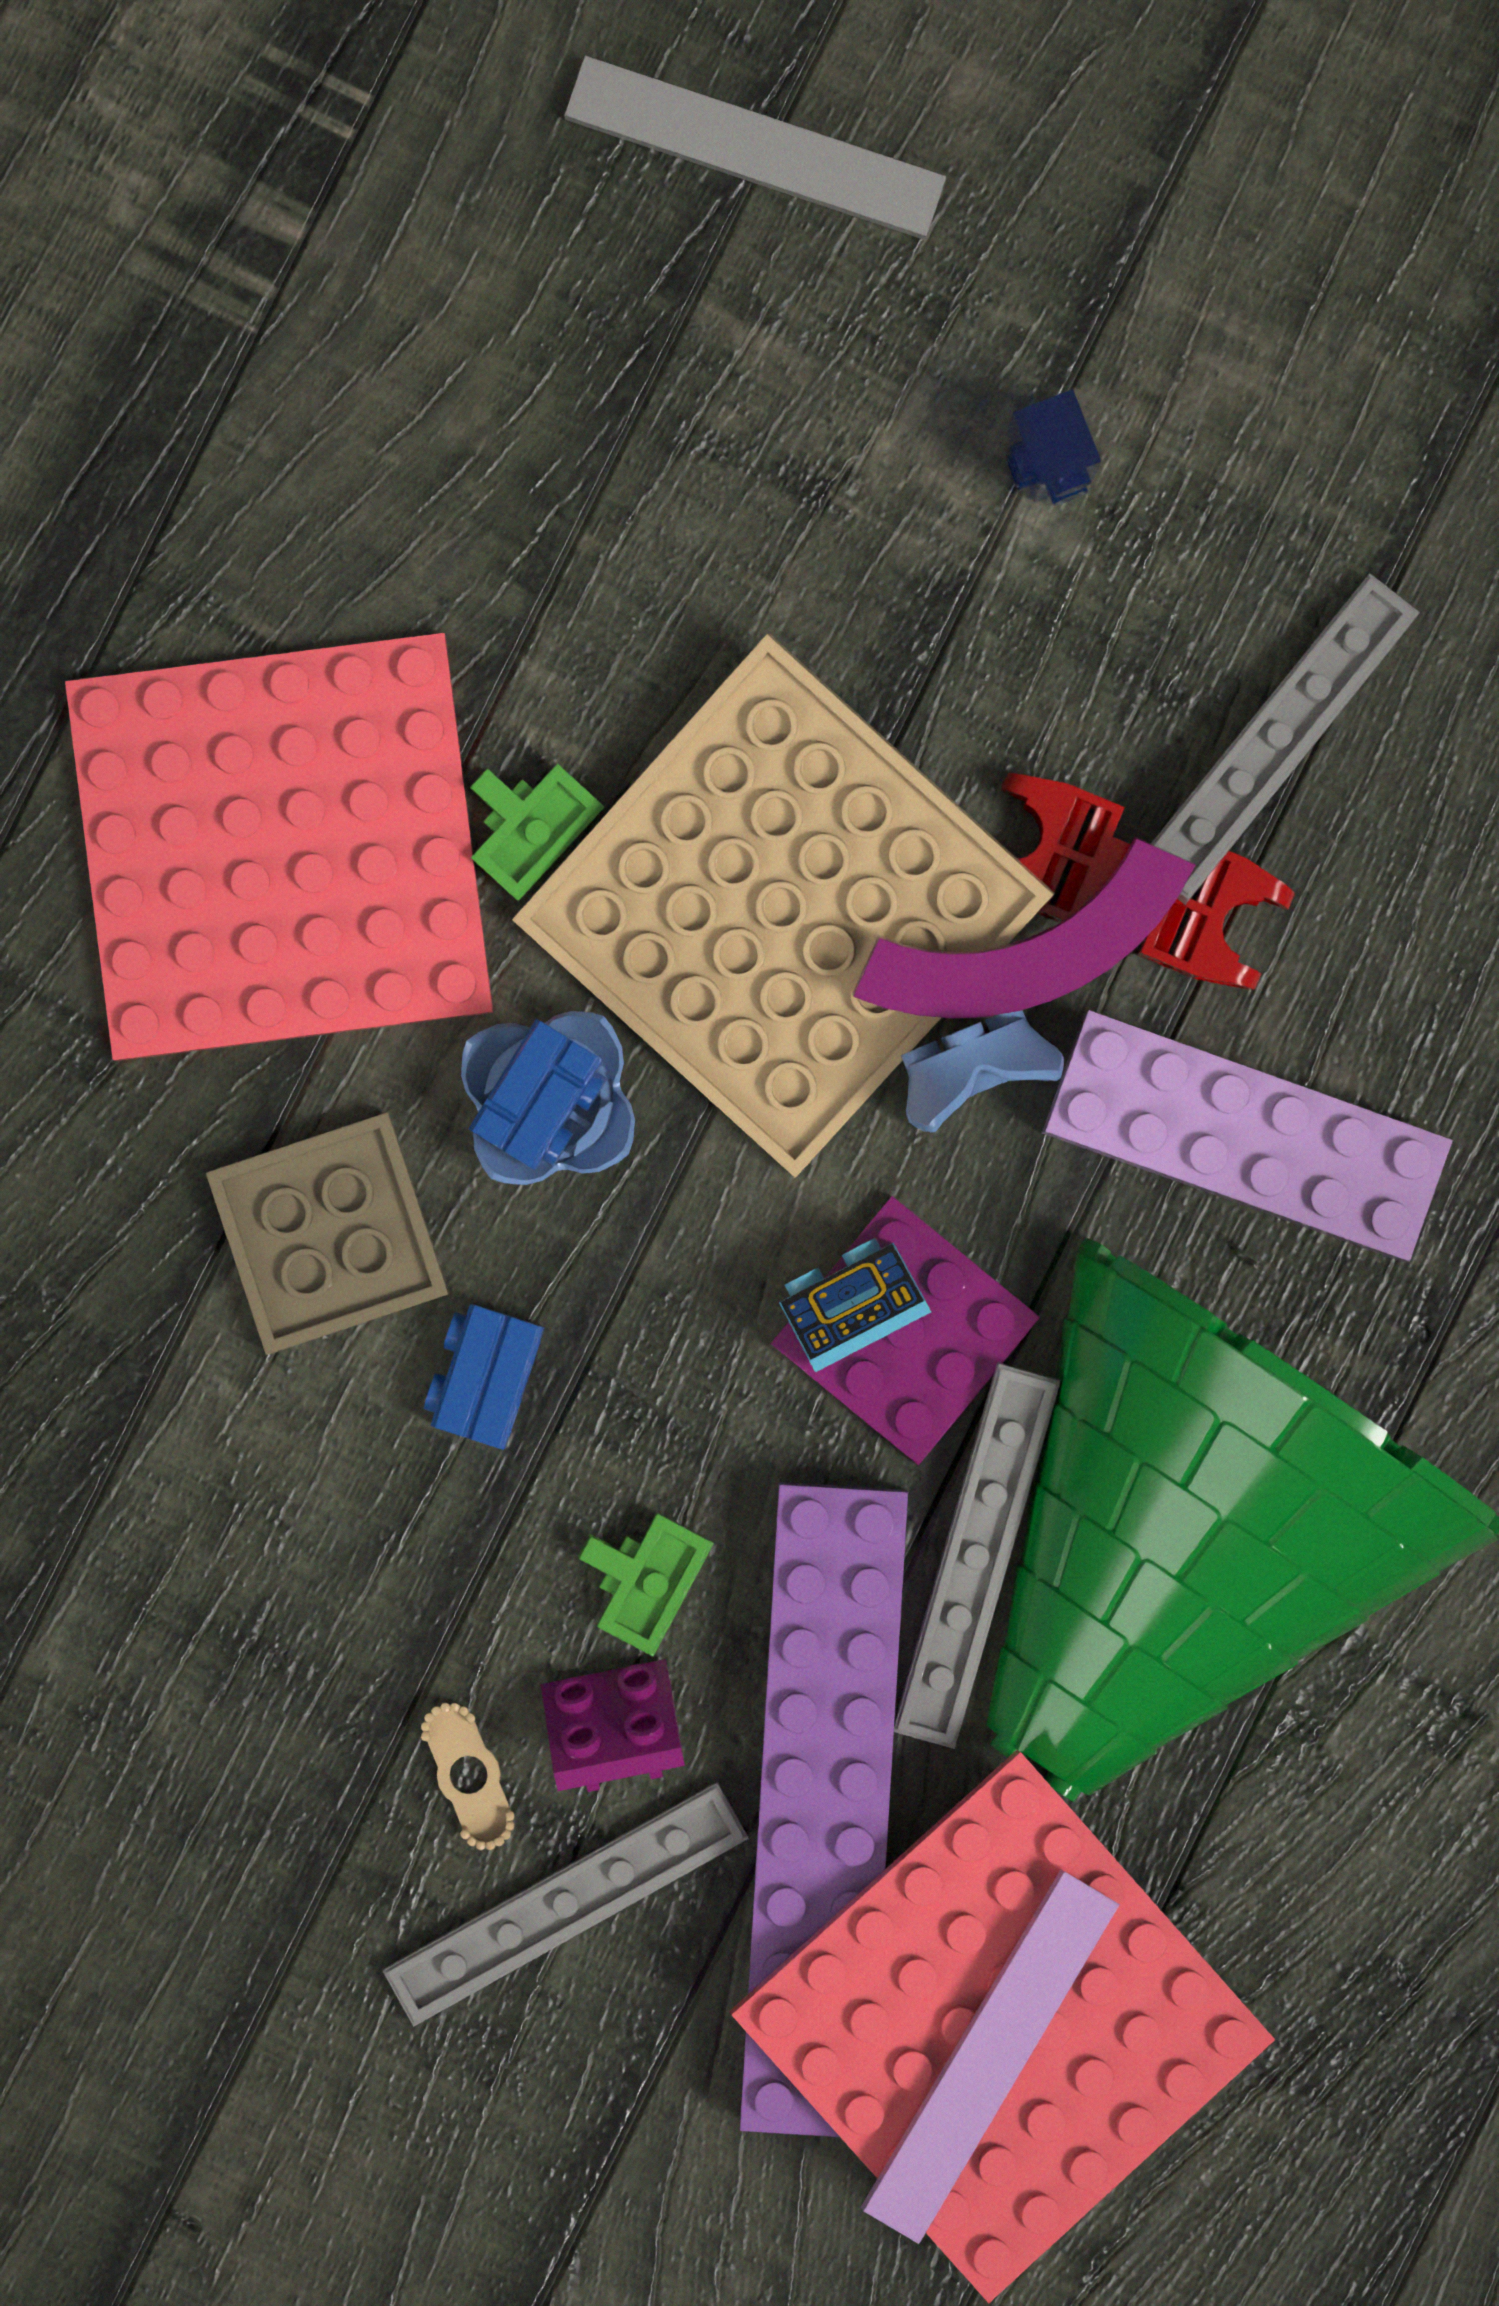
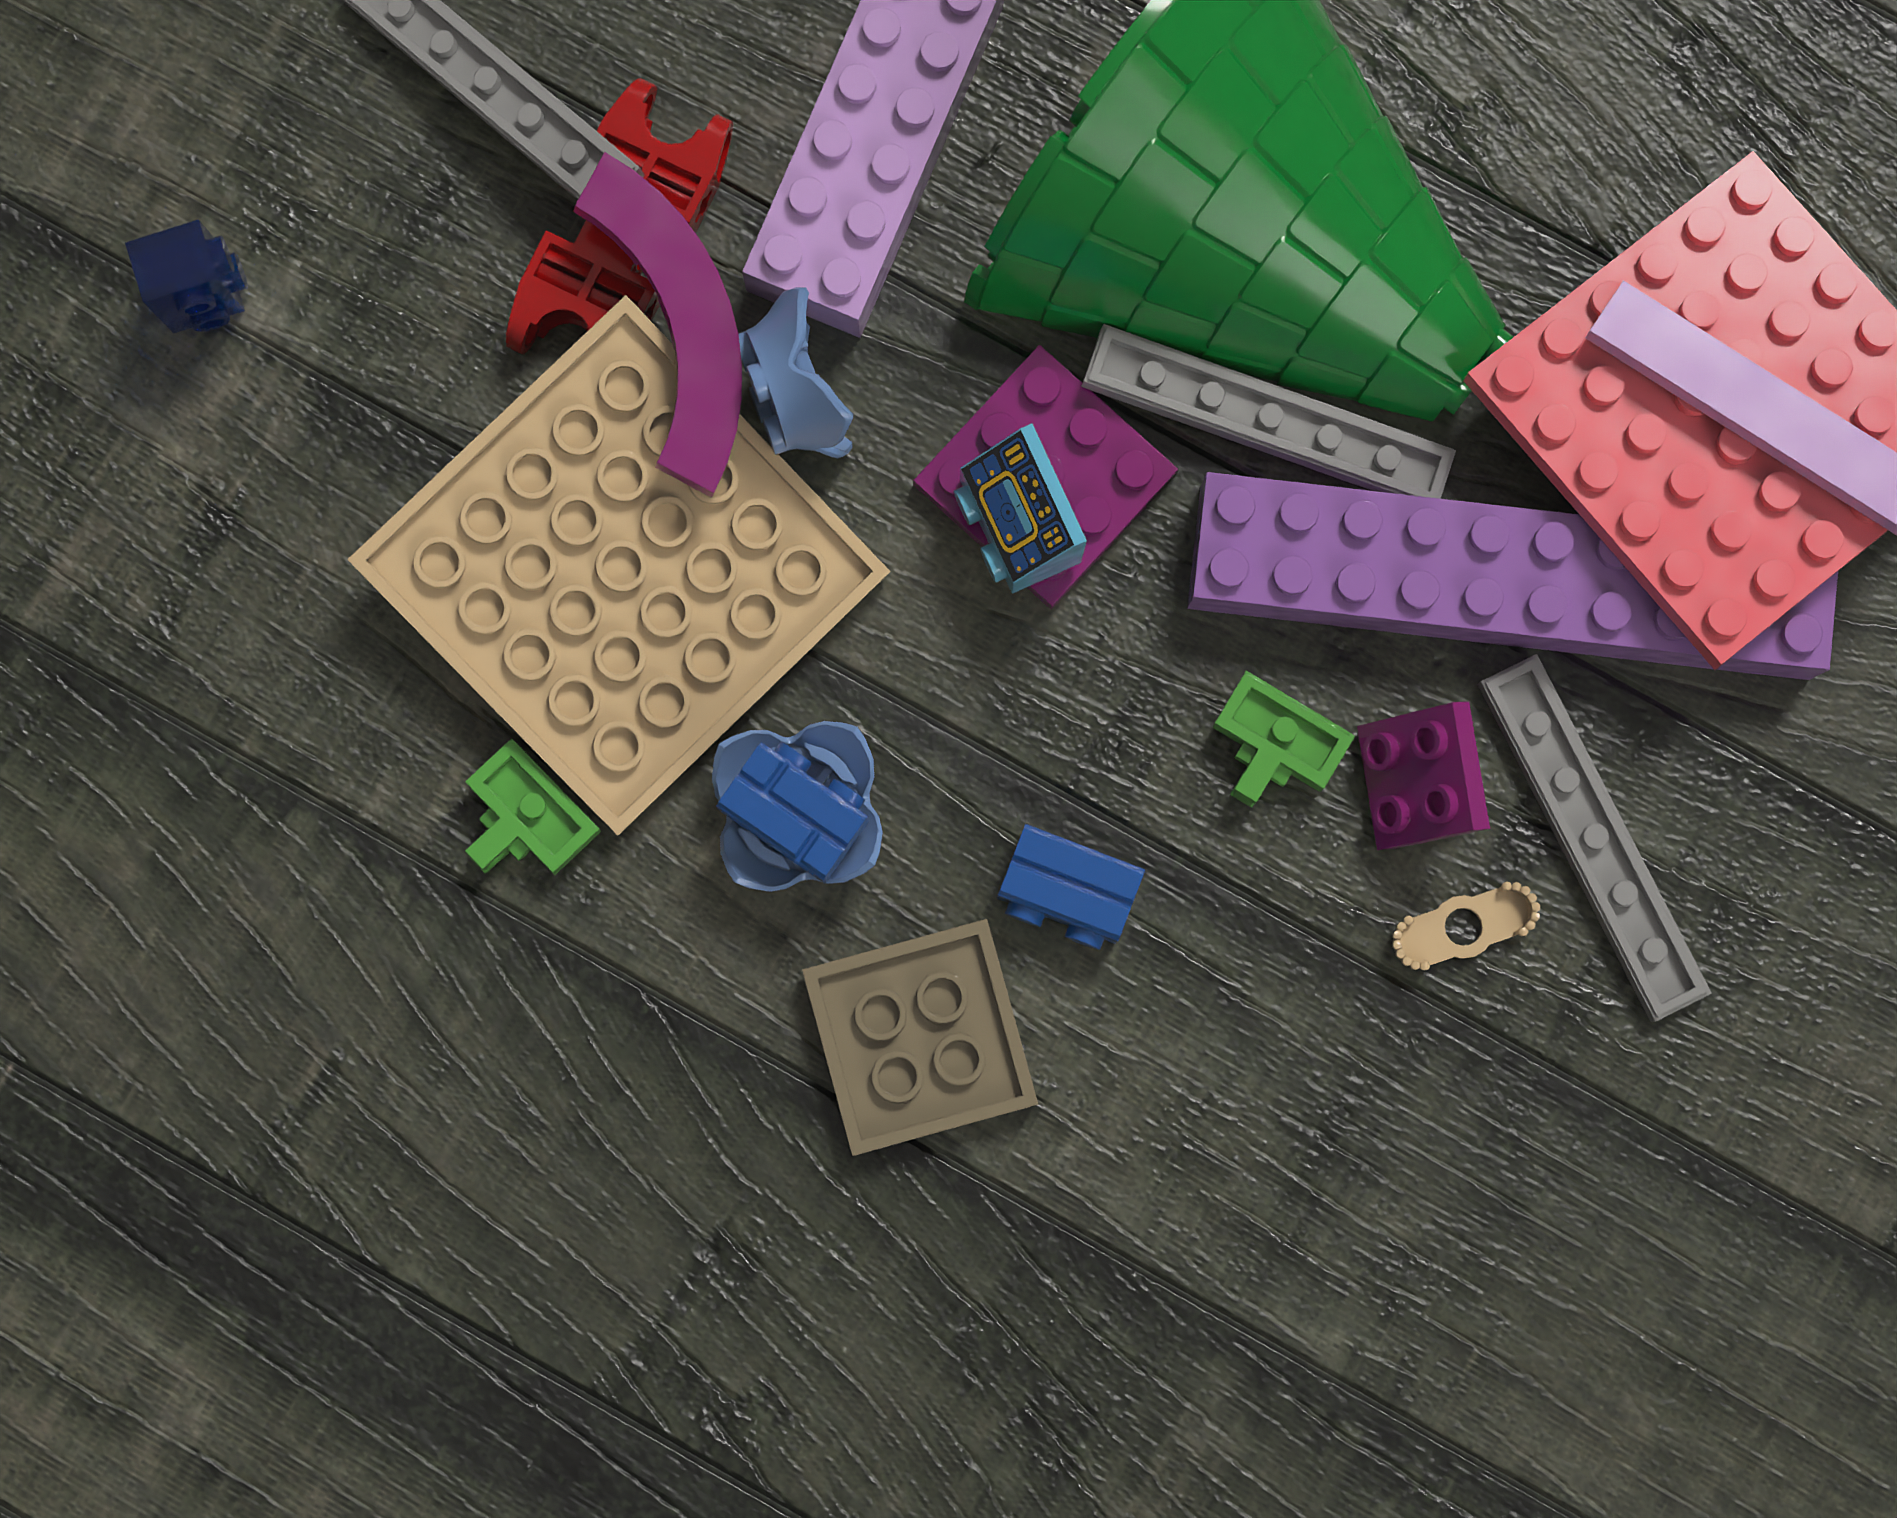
camera: 90 degrees left, 5 degrees down
coral plate [65,633,494,1061] -> none

